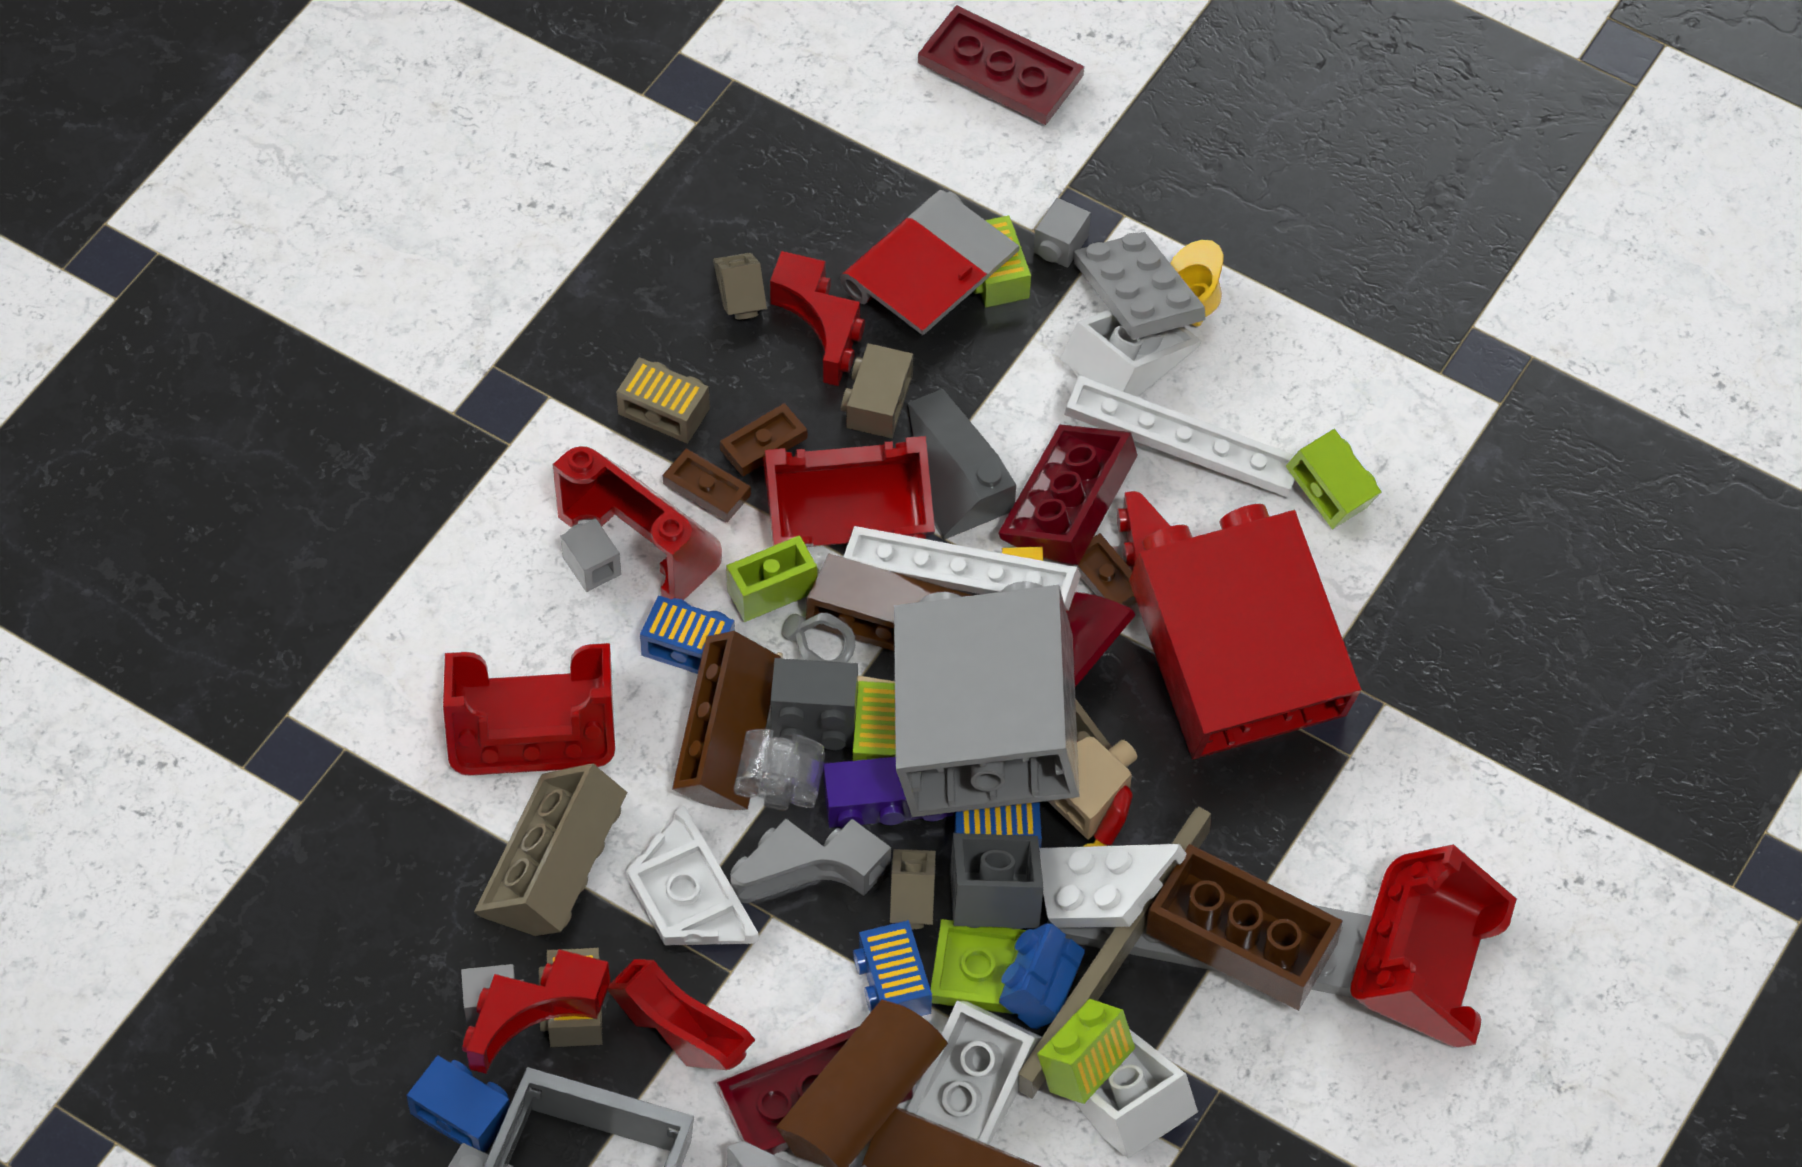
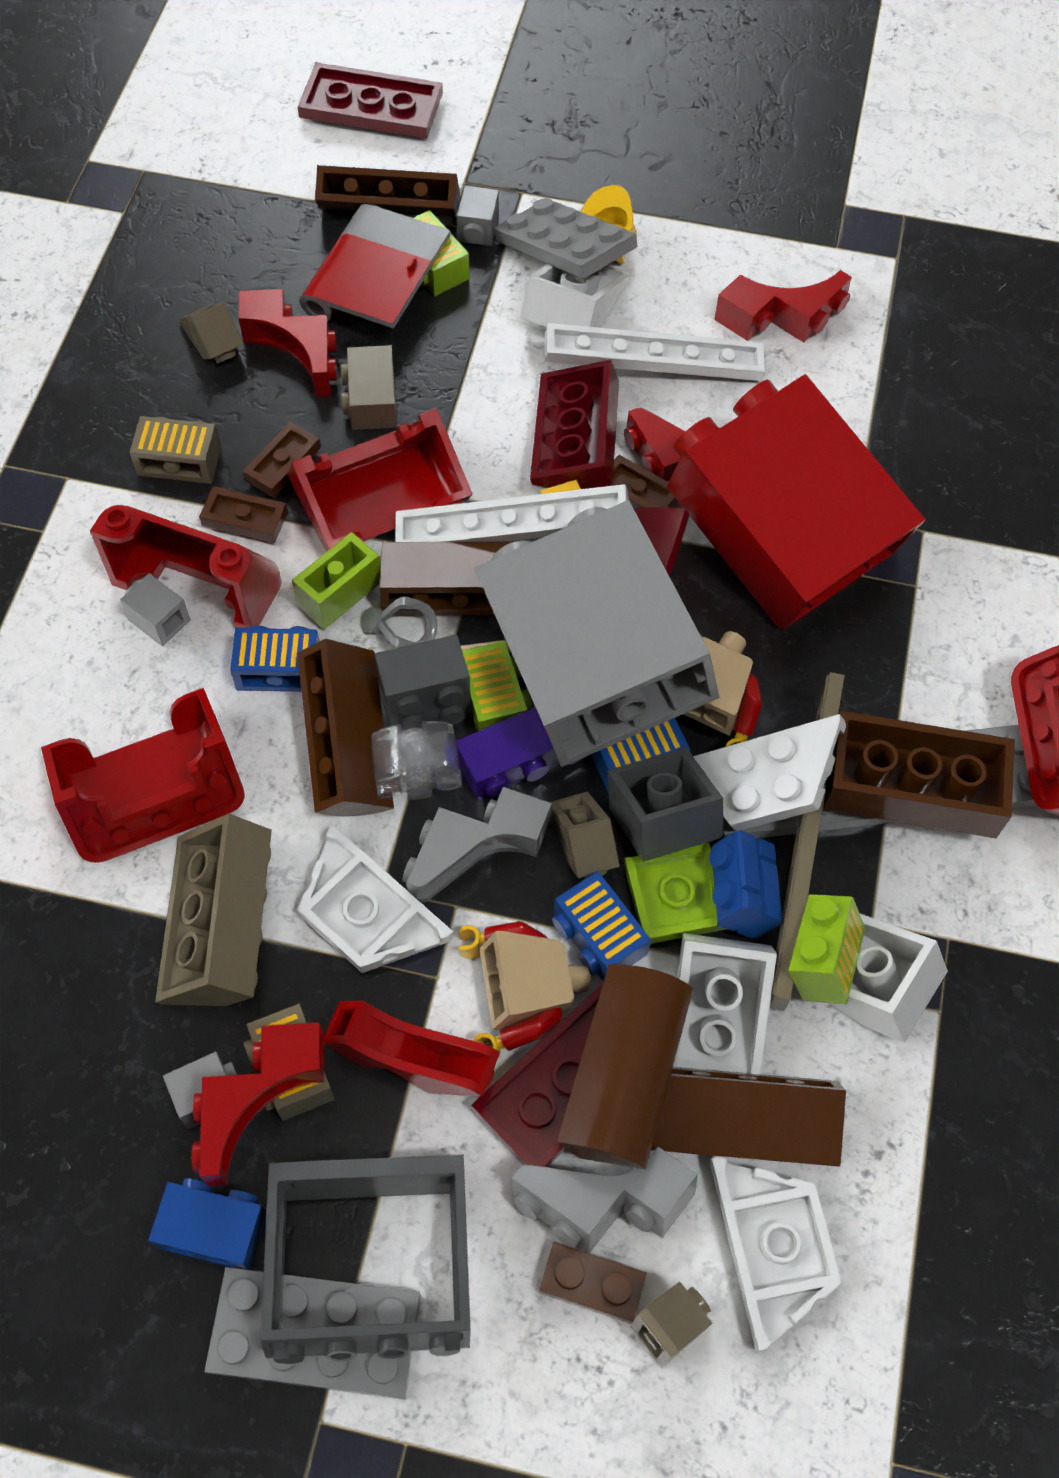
camera: 20 degrees left, 5 degrees up
dark grey wedge [908,389,1016,540] -> none
lime brick [1286,428,1382,530] -> none
none -> reddish brown brick [315,165,460,218]
none -> tan torso [458,921,591,1058]
none -> red arch [714,270,852,343]

